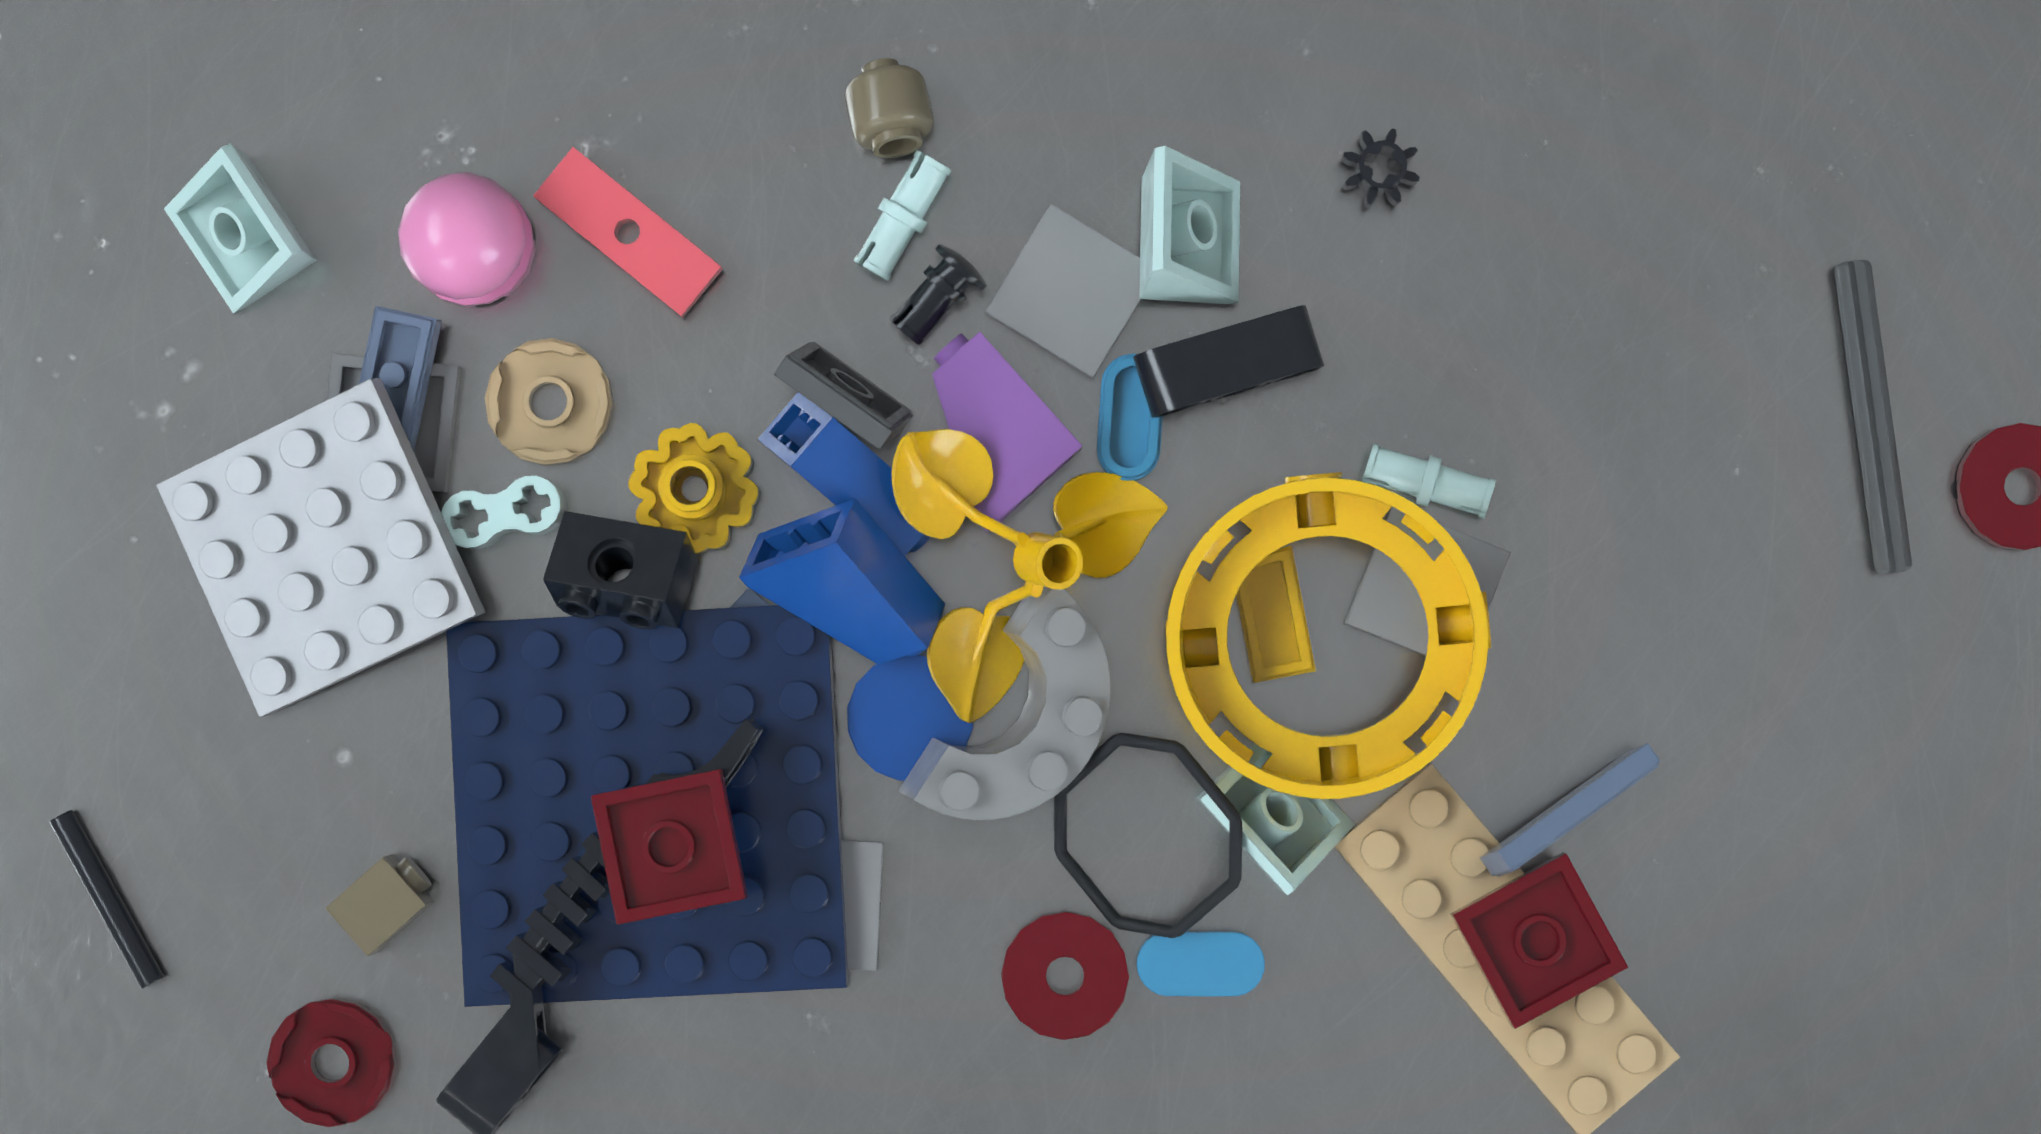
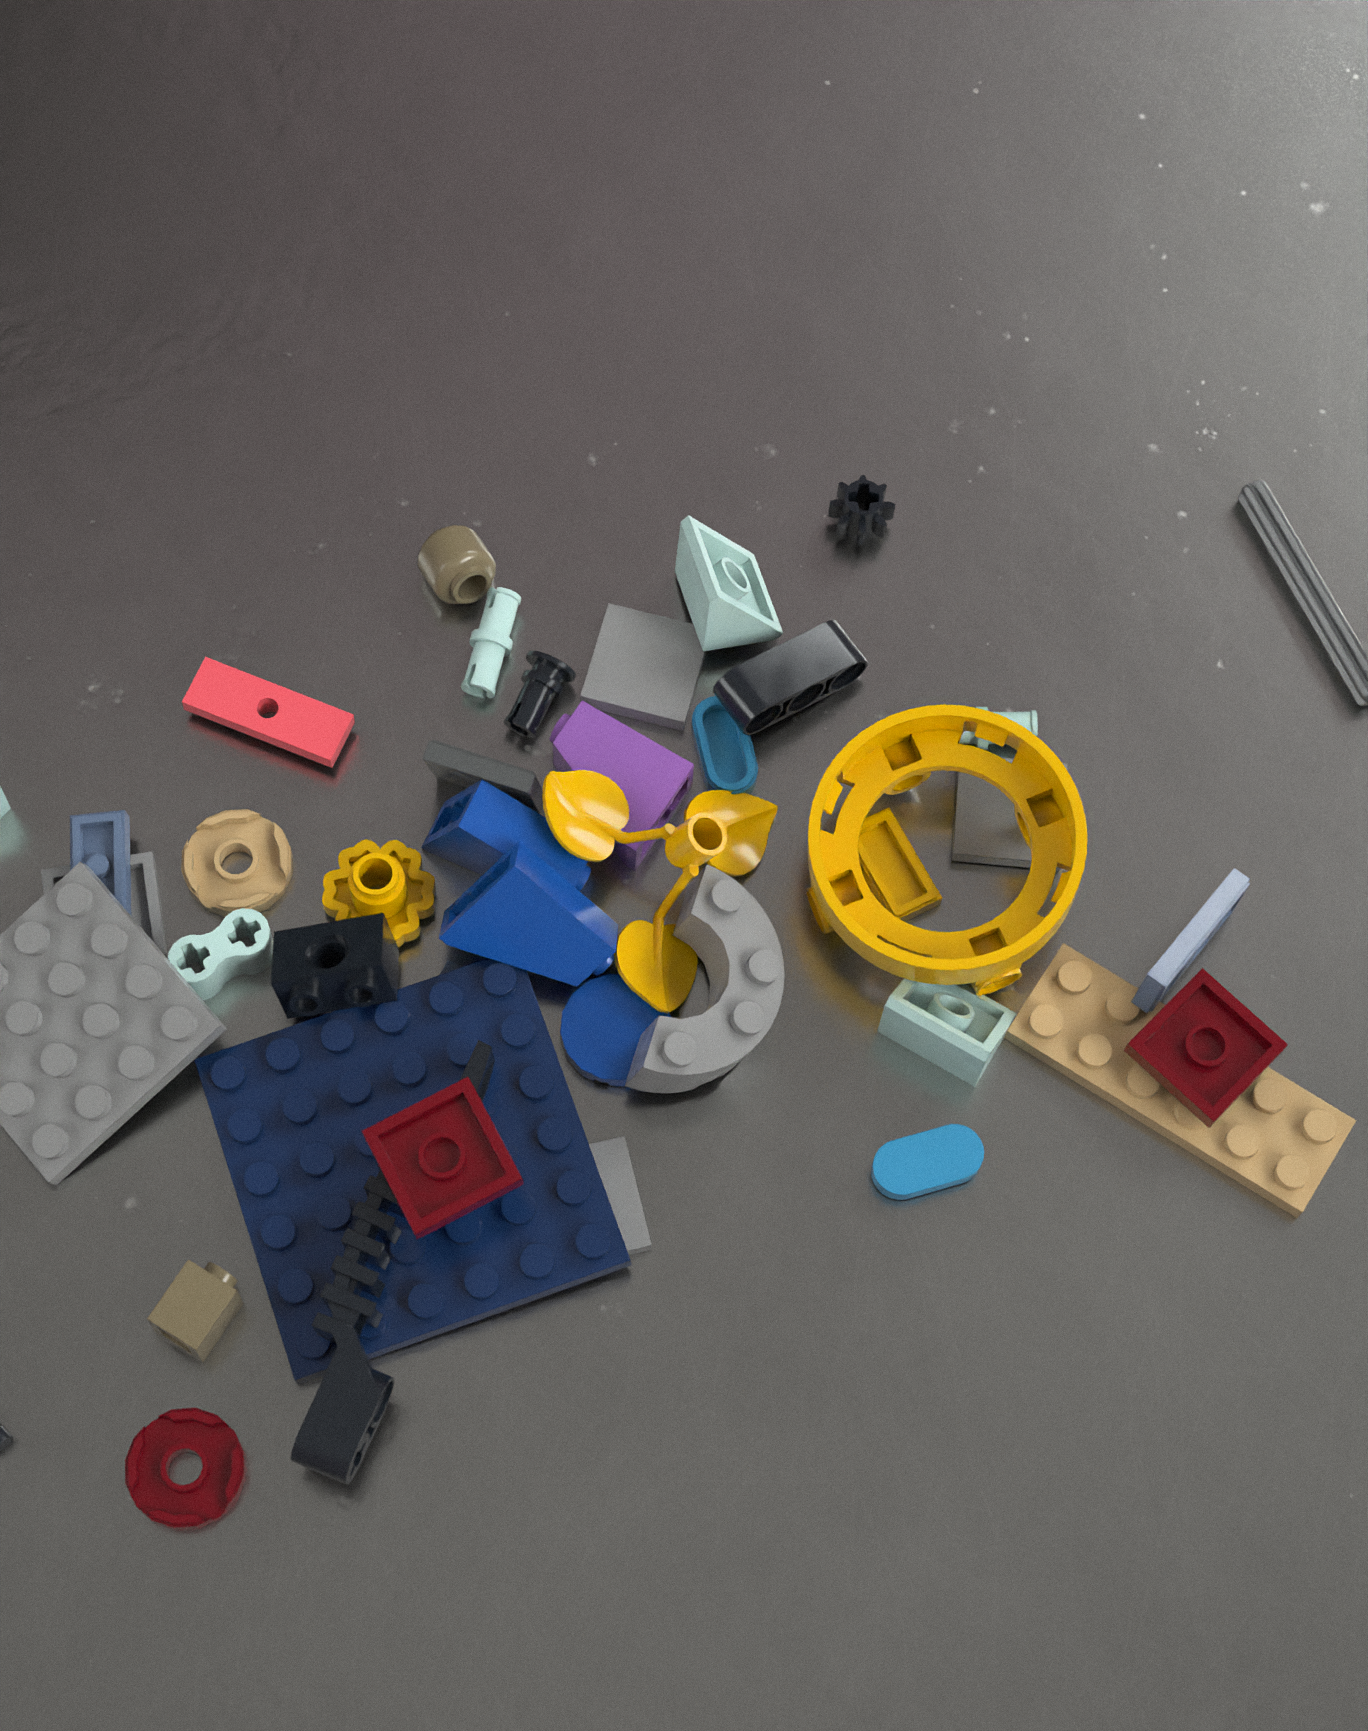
camera: 20 degrees left, 20 degrees down
bright pink tile [398,172,536,308] -> none
dark red tile [1001,911,1129,1040] -> none
black piece [1054,733,1242,938] -> none

